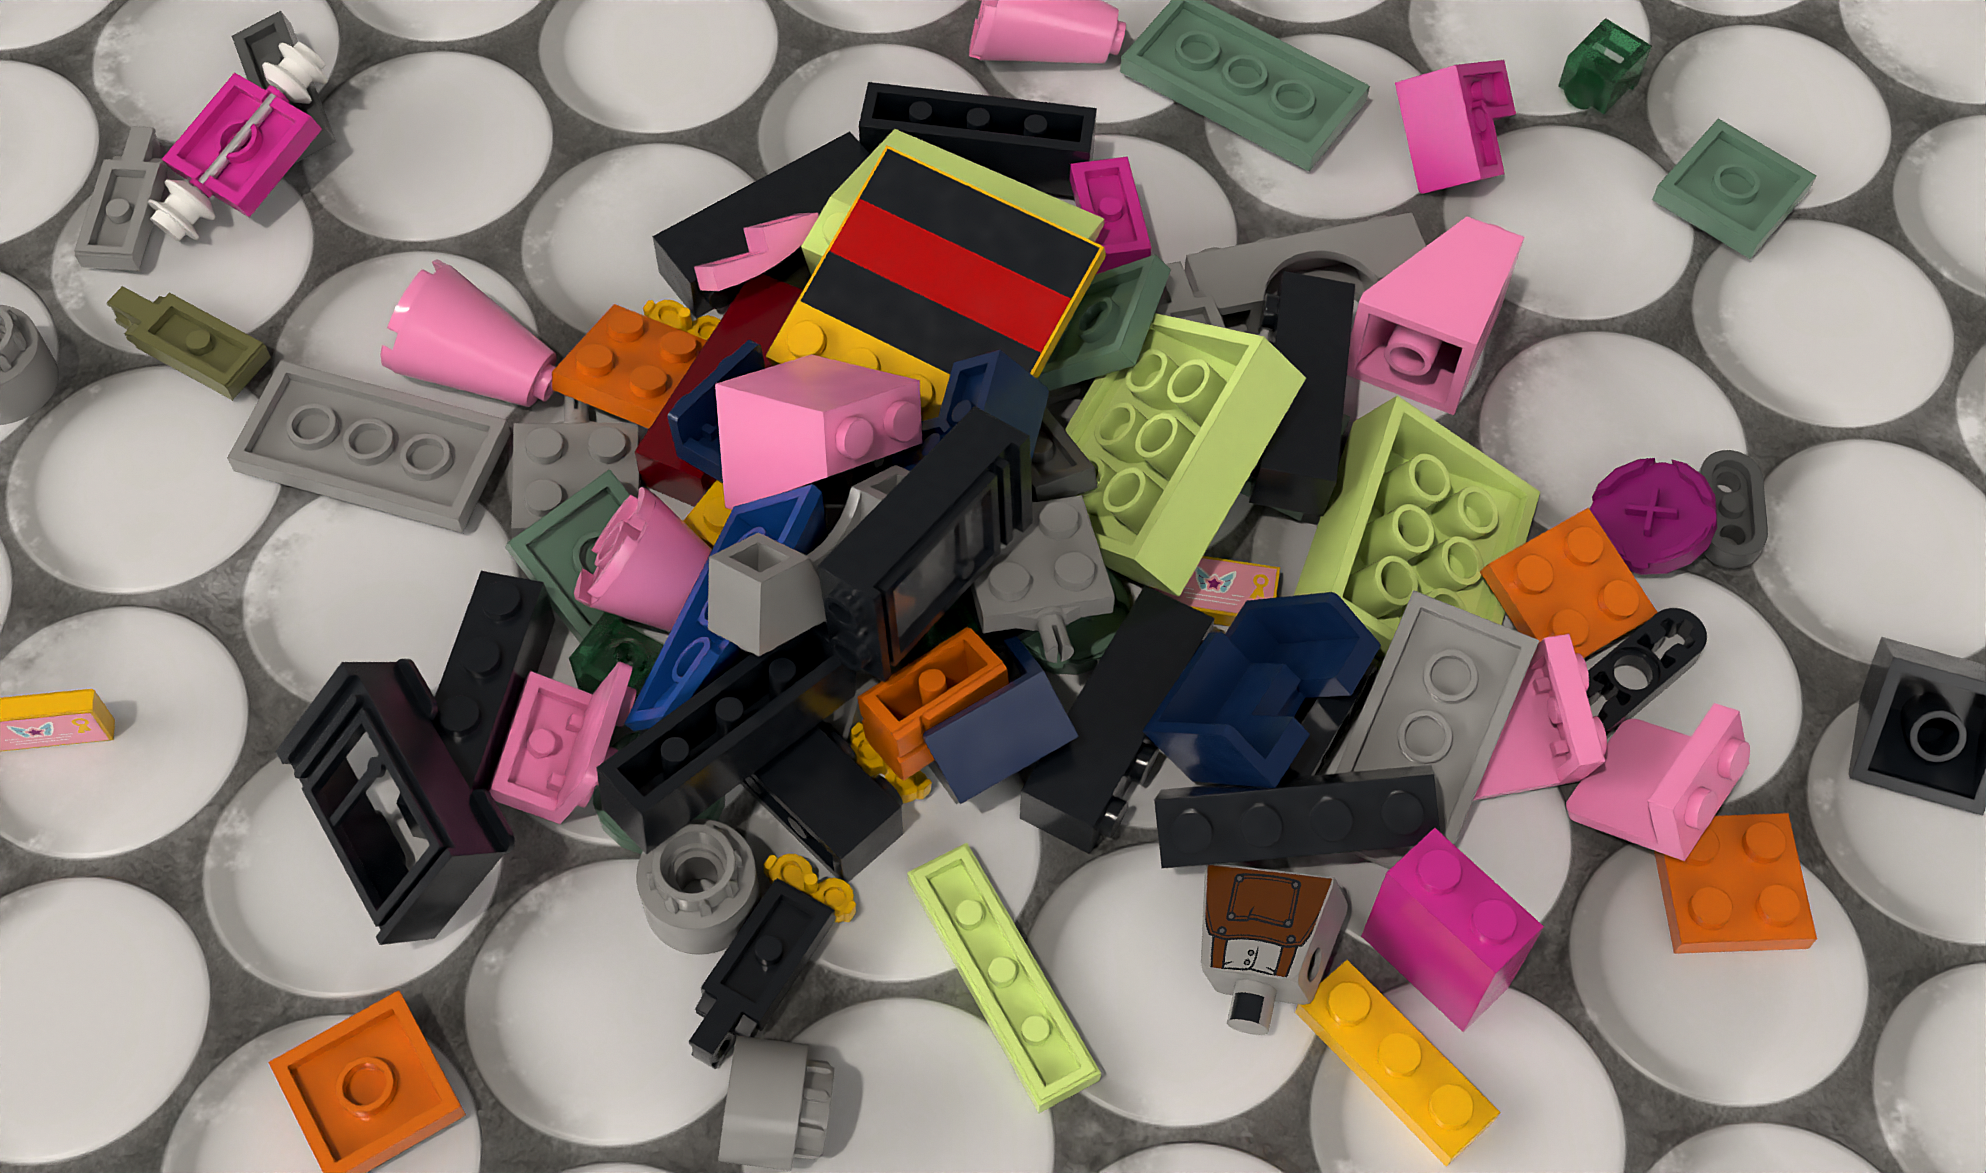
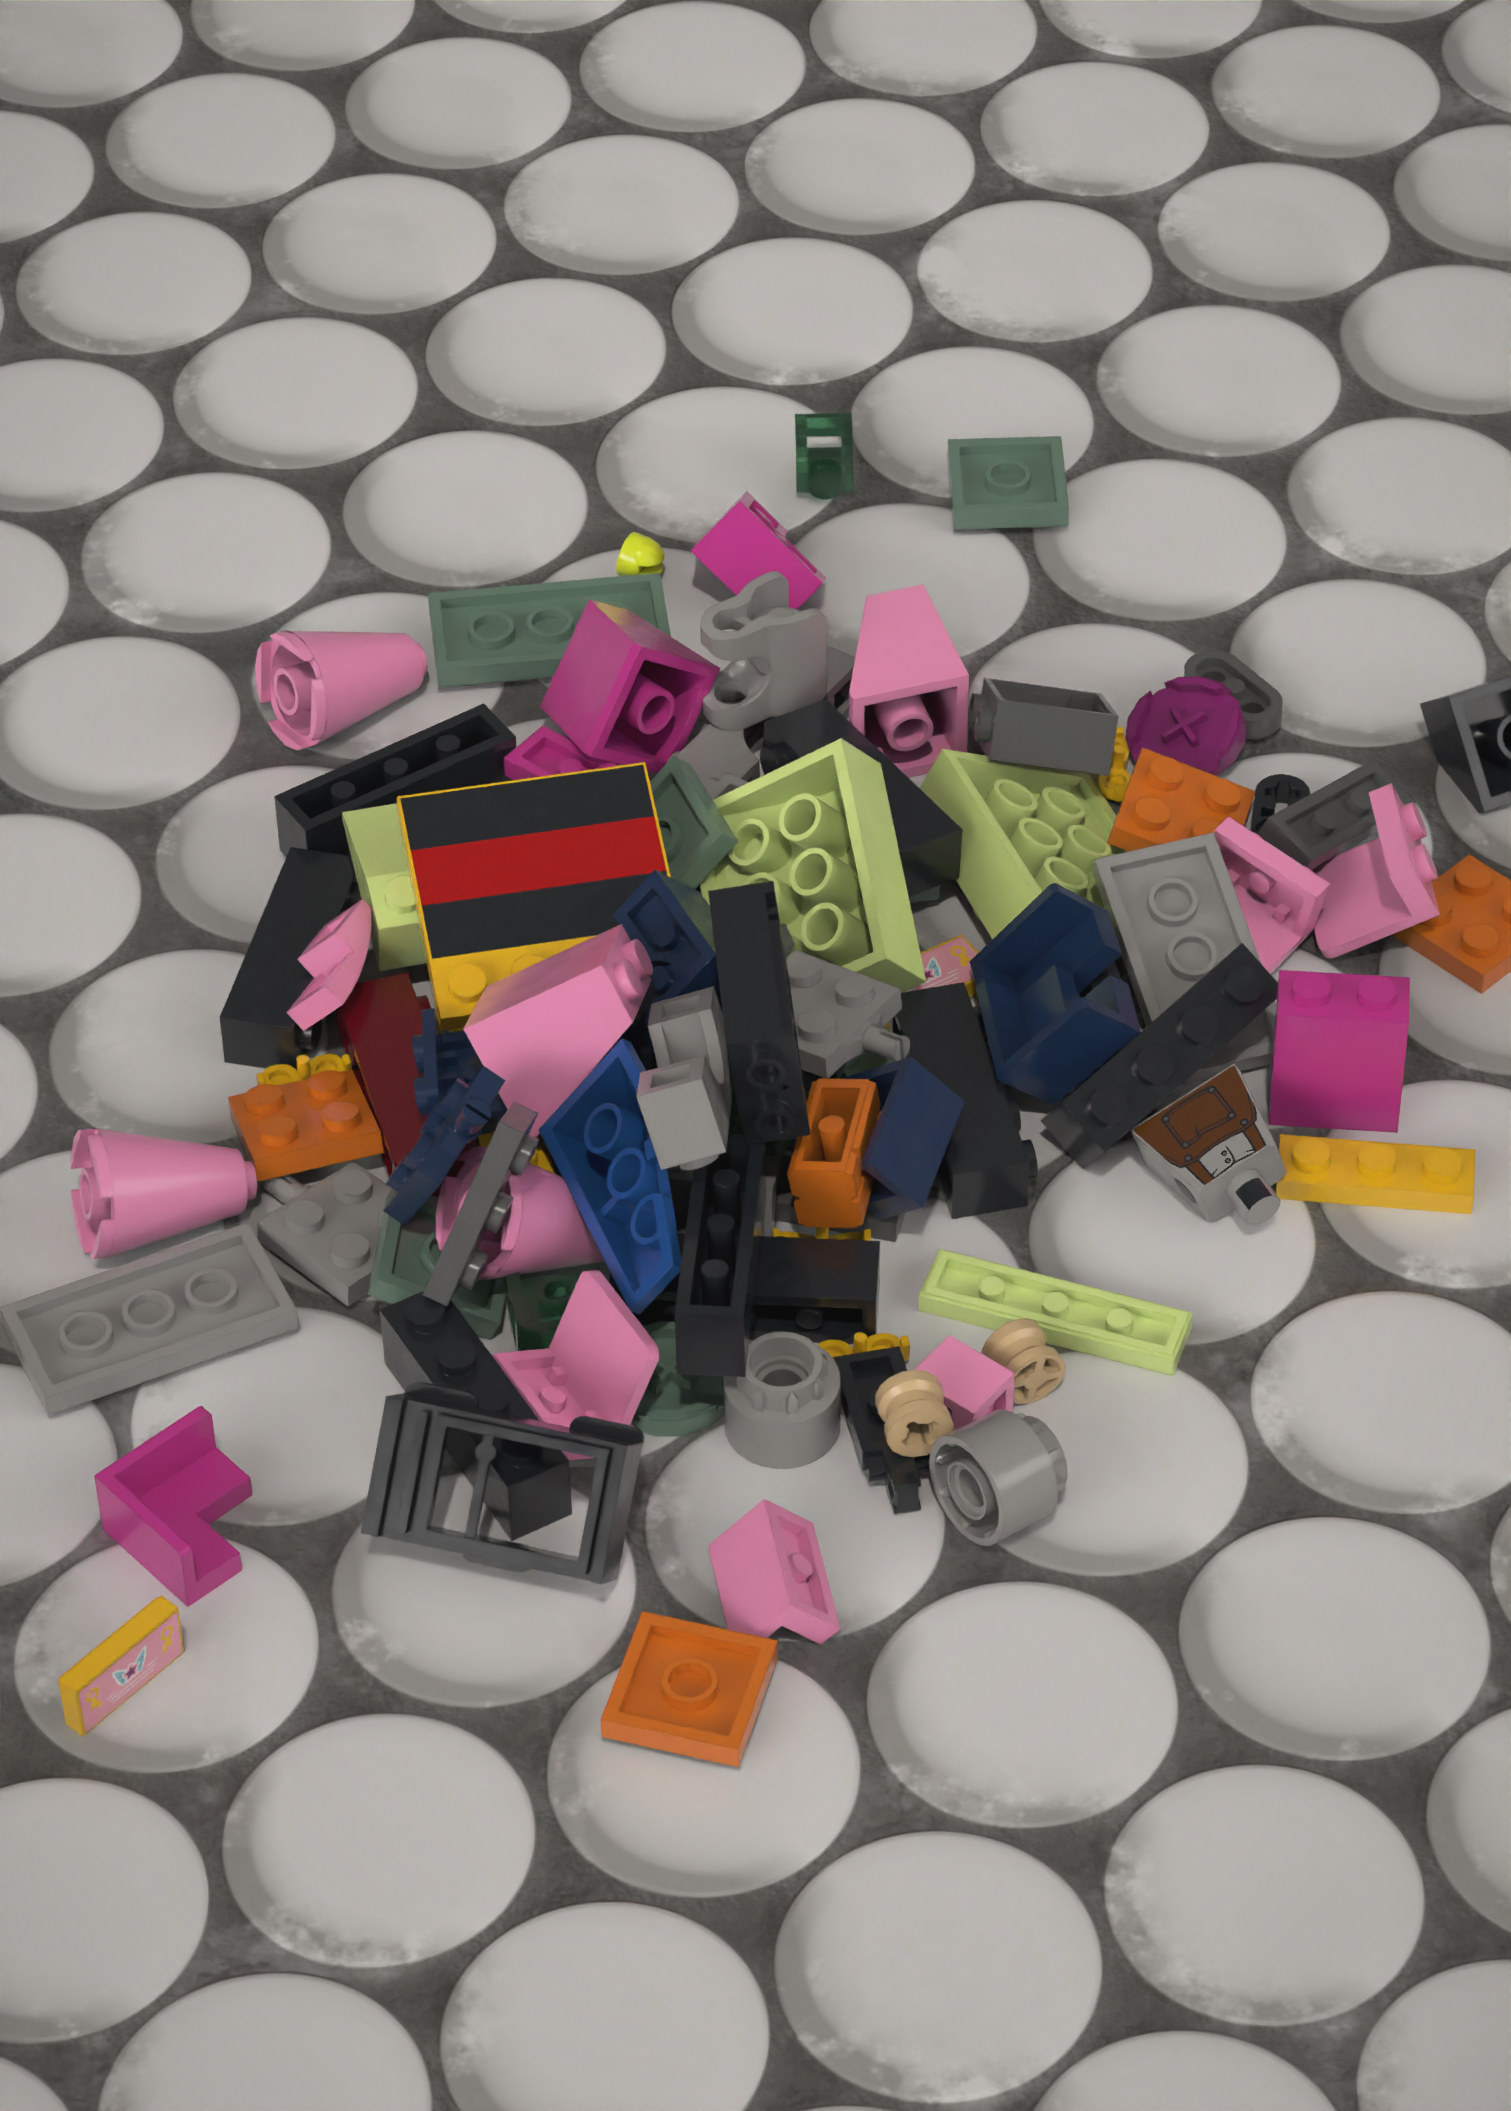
camera: 40 degrees left, 15 degrees down
none -> dark pink panel [94,1406,252,1607]
none -> dark blue plate [383,1066,506,1225]
none -> dark grey plate [423,1101,539,1306]
none -> dark pink slope [540,599,720,773]
none -> neon yellow hinge [616,532,665,576]
none -> light grey piece [700,571,827,731]
none -> bright pink panel [709,1499,840,1645]
none -> tan wheel [875,1370,954,1457]
none -> bright pink panel [914,1335,1015,1431]
none -> dark grey piece [968,678,1119,776]
none -> tan wheel [982,1319,1065,1404]
none -> yellow piece [1098,727,1131,802]
none -> dark grey plate [1258,759,1416,870]

